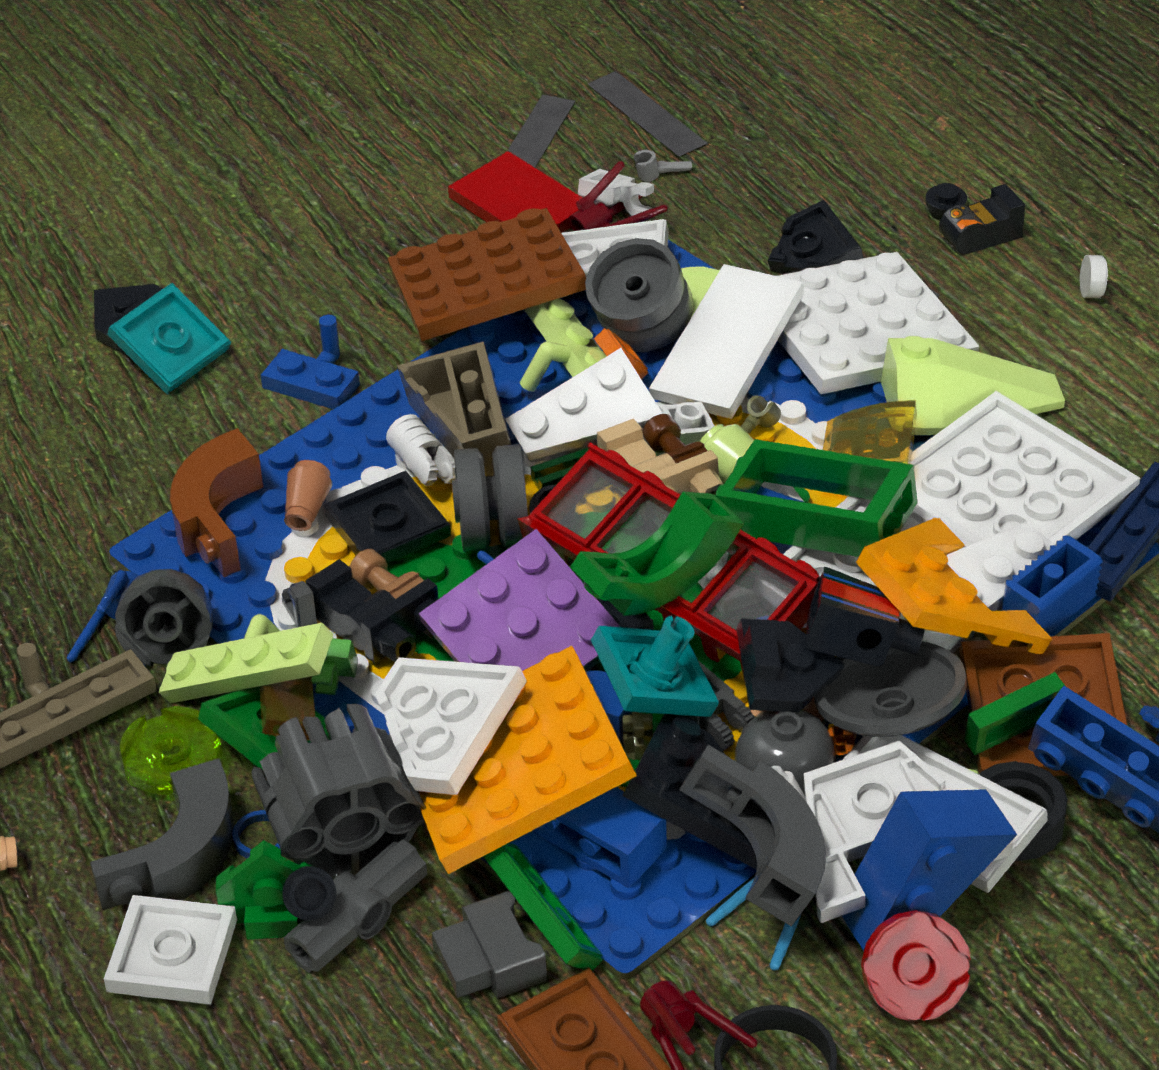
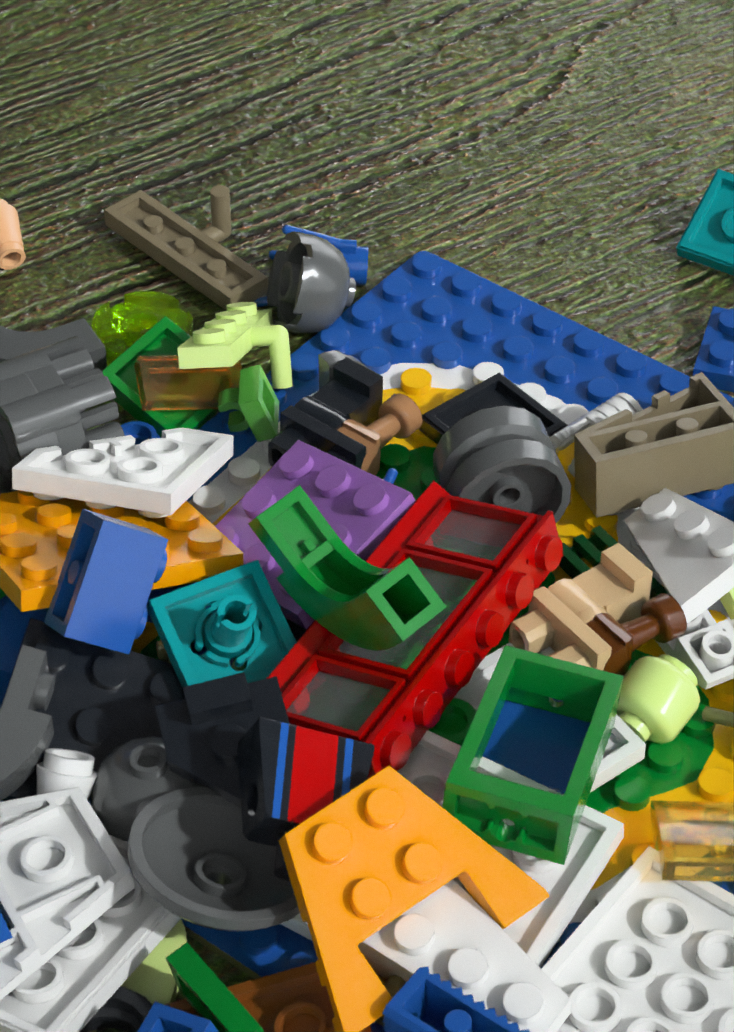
camera: 80 degrees right, 0 degrees up
dark orange arch [170,428,263,577] -> none
nougat cone [284,460,332,531] -> none
none -> brick [44,509,169,654]

